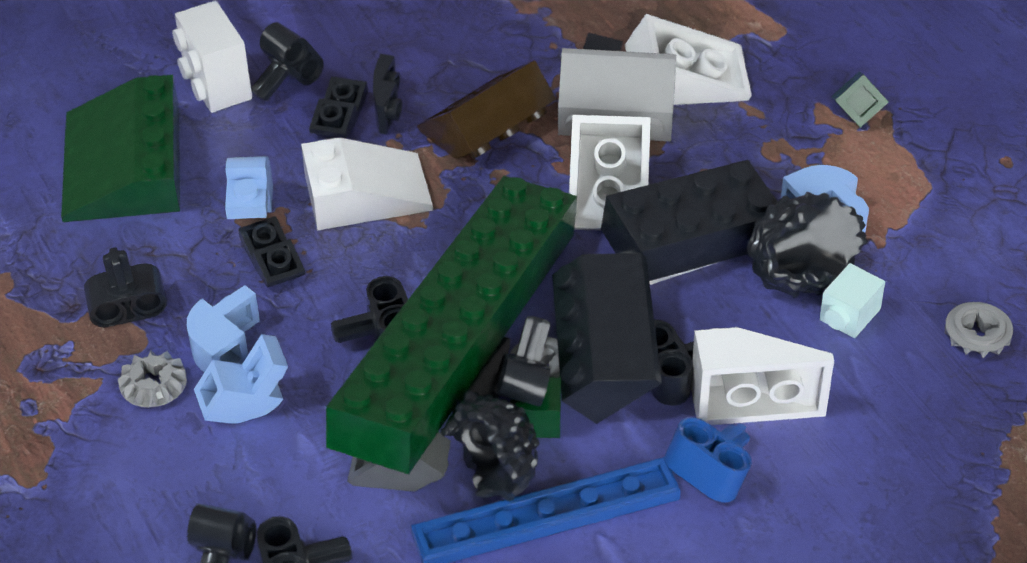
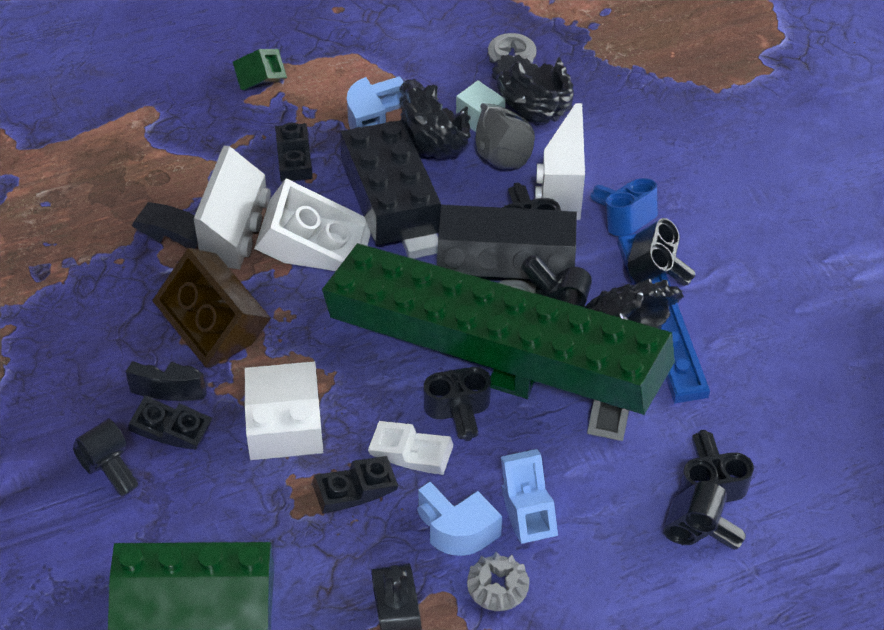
camera: 85 degrees left, 5 degrees up
white brick [173,0,252,113] -> none
light blue brick [225,156,273,219] -> none
white slope [625,14,752,105] -> none
none -> black slope [275,122,313,182]
none -> white slope [368,421,453,475]
none -> dark grey helmet [476,103,535,169]
none -> black hair [491,54,574,126]
none -> black beam [627,218,695,286]

